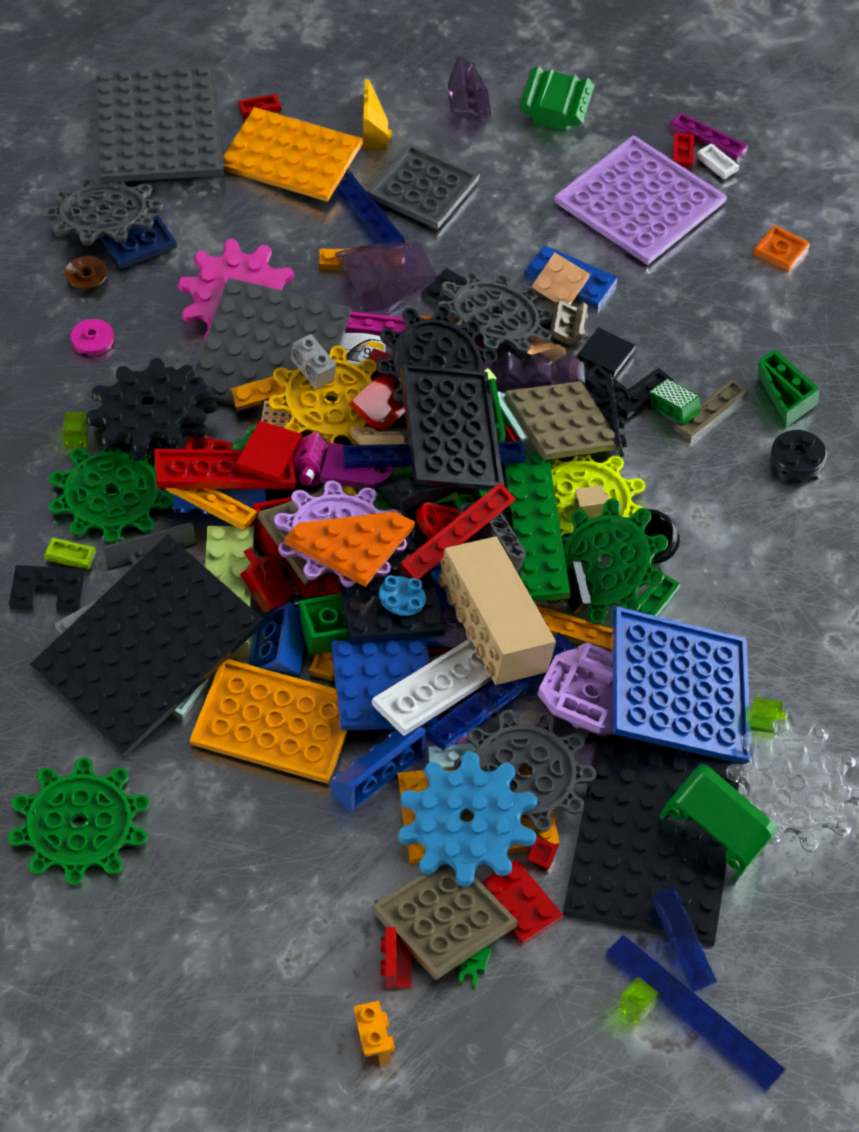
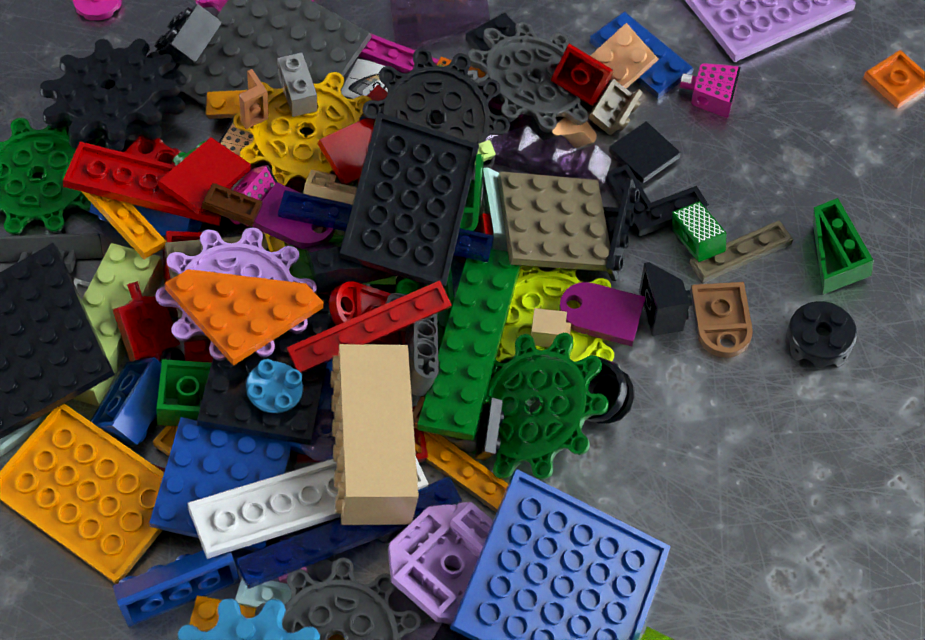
camera: 20 degrees right, 5 degrees up
clear neon green brick [62,412,89,447] -> none
green plate [638,574,680,616] -> none
none -> slope [154,4,222,66]
none -> reddish brown plate [202,183,263,227]
none -> nougat panel [239,69,269,129]
none -> red slope [551,43,613,106]
none -> magenta tile [559,282,646,347]
none -> black slope [639,262,692,336]
none -> dark pink torso [680,63,741,118]
none -> medium nougat tile [690,282,753,358]

